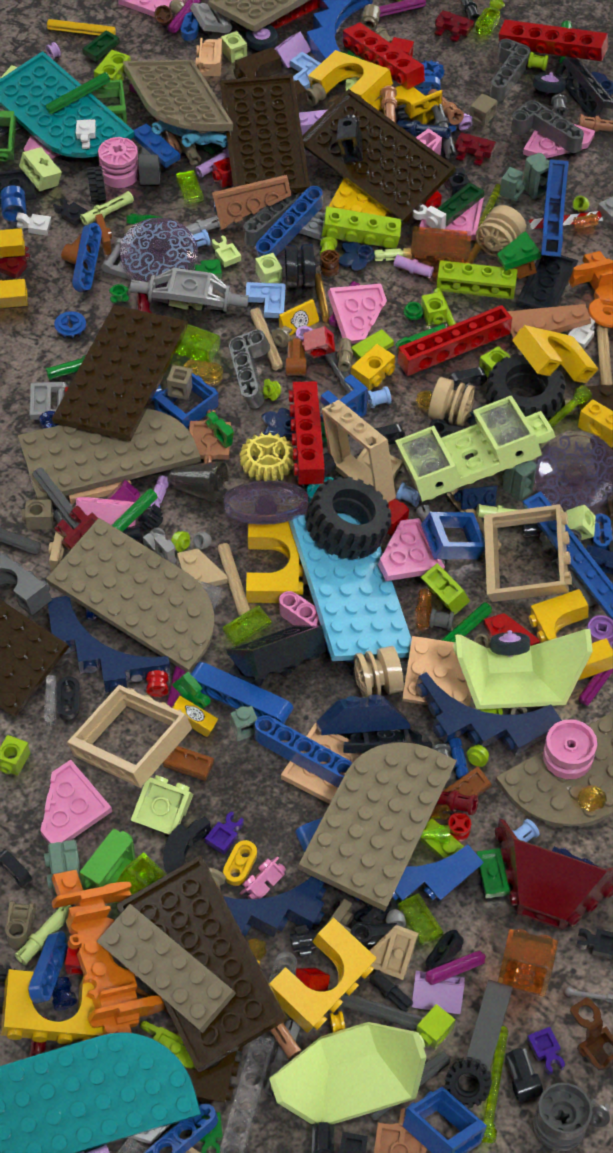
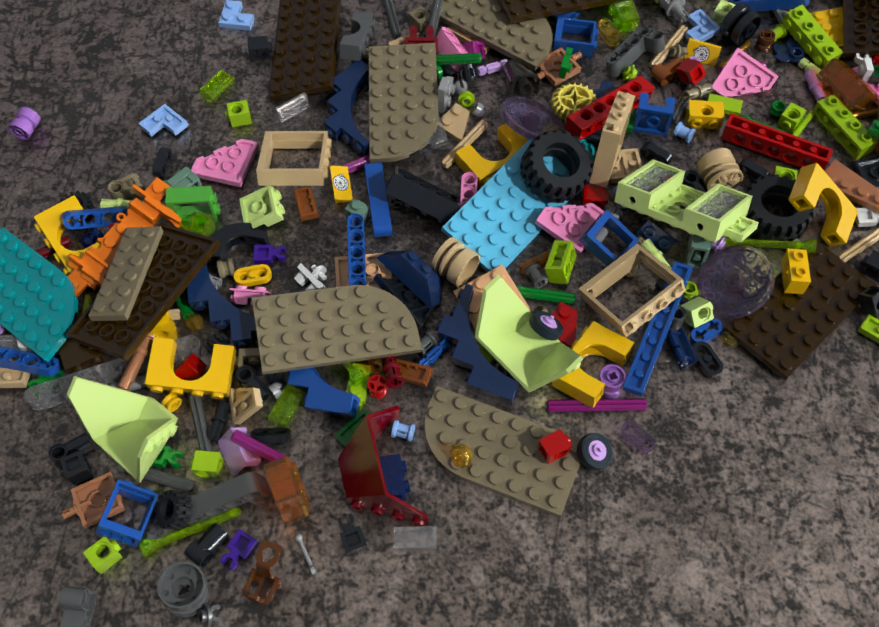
camera: 55 degrees right, 5 degrees up
black plate [56,676,80,720] -> none
red wheel [146,670,169,697] -> none
dark tan brick [167,365,193,400] -> none
green plate [172,672,211,709] -> none
clear neon green plate [223,605,271,646] -> none
lime plate [467,745,489,767] -> none
bright pink wheel [543,720,597,779] -> none
none -> white hips [294,263,327,291]

